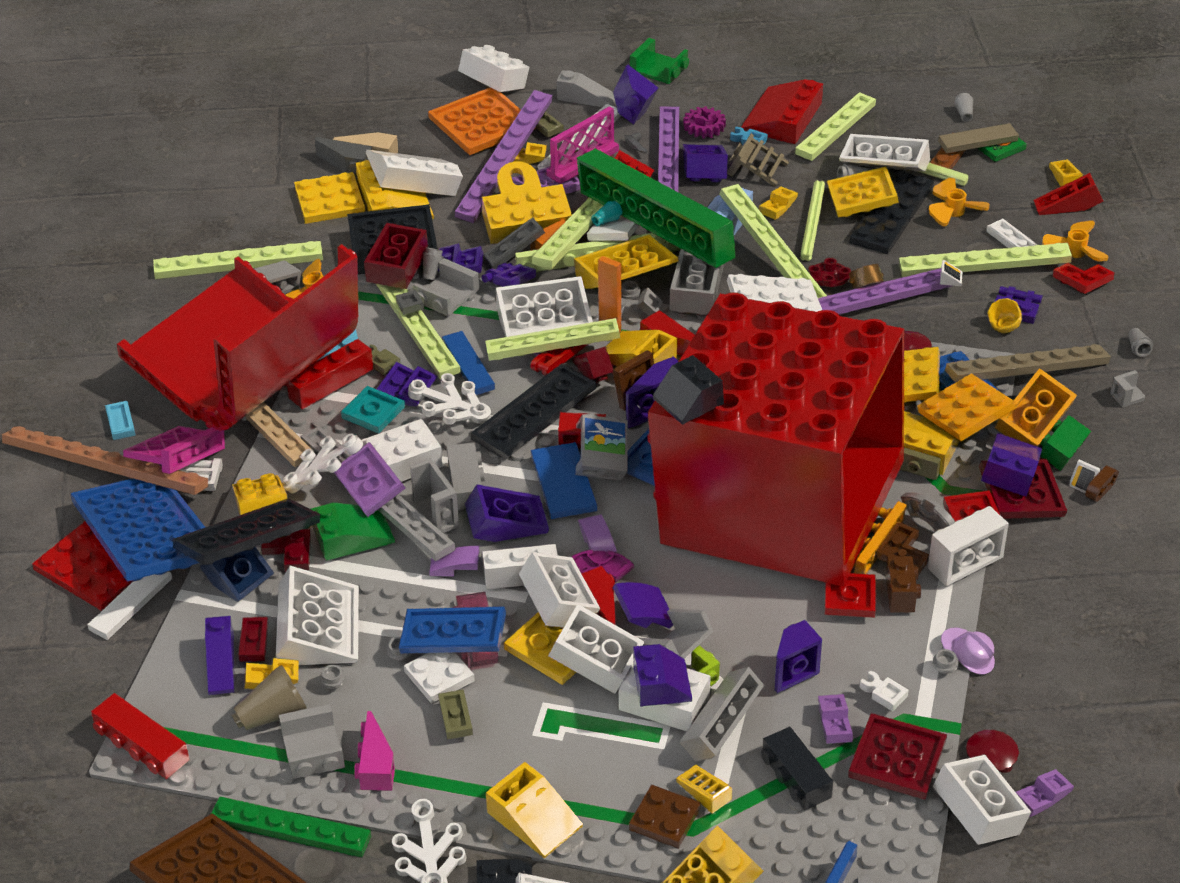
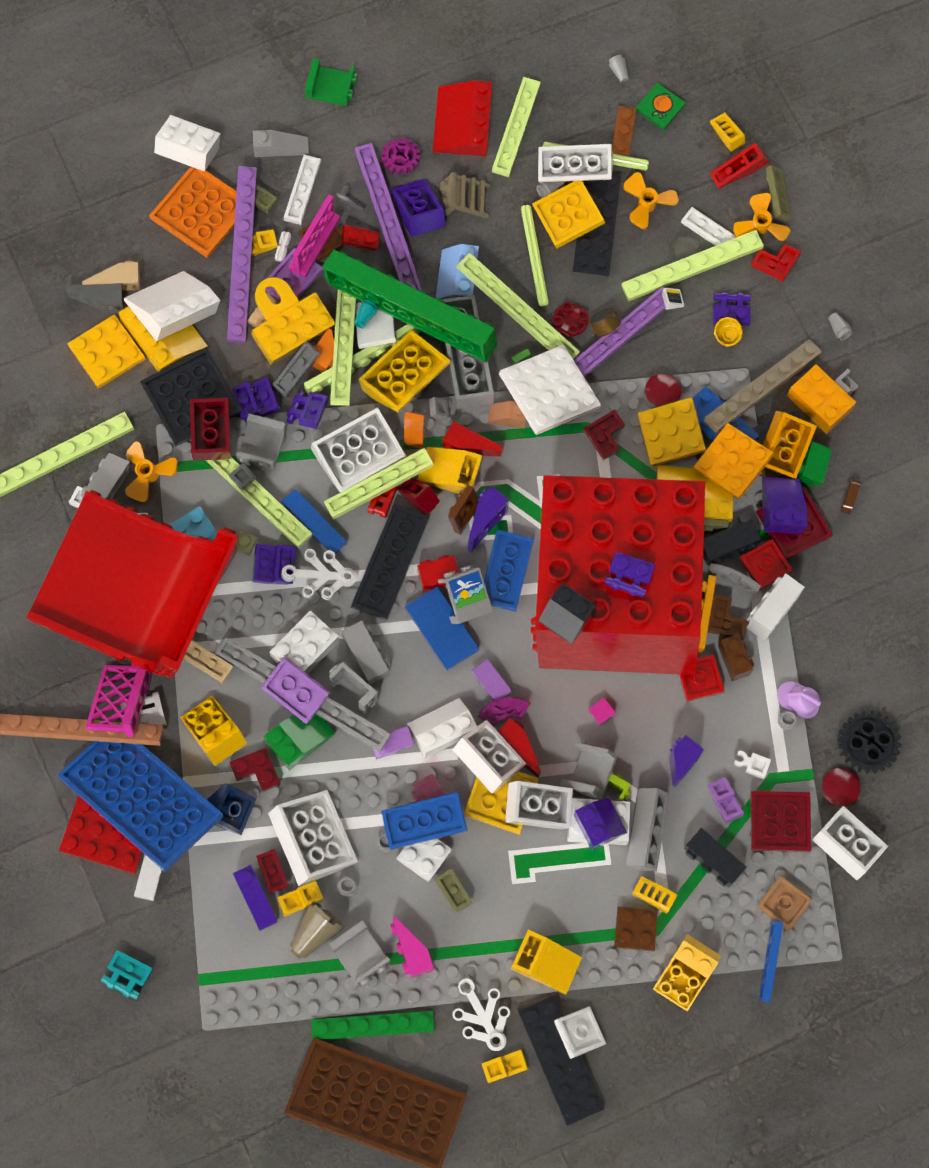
camera: 25 degrees left, 30 degrees up
red brick [91,693,190,780] -> none
medium azure tile [105,401,136,440] -> none
black plate [173,498,320,565] -> none
white plant [282,433,363,493] -> none
teal plate [341,385,405,434] -> none
light grey cone [423,248,444,280] -> none
dark purple slope [465,484,549,542] -> none
dark purple slope [613,65,658,125] -> none
dark purple slope [613,582,673,629] -> none
dark azure plate [730,127,768,145] -> none
yellow slope [759,186,798,220] -> none
dark tan tile [938,123,1019,153] -> none
medium lavender slope [1016,769,1074,817] -> none
slope [1069,459,1100,493] -> none
none -> teal plate [101,950,153,1000]
none -> dark pink tile [588,698,616,725]
none -> dark purple plate [605,552,655,597]
none -> black brick [703,519,761,566]
none -> medium nougat tile [757,875,813,932]
none -> olive plate [766,165,791,221]
none -> light orange brick [787,364,856,434]
none -> black gear [837,711,902,774]

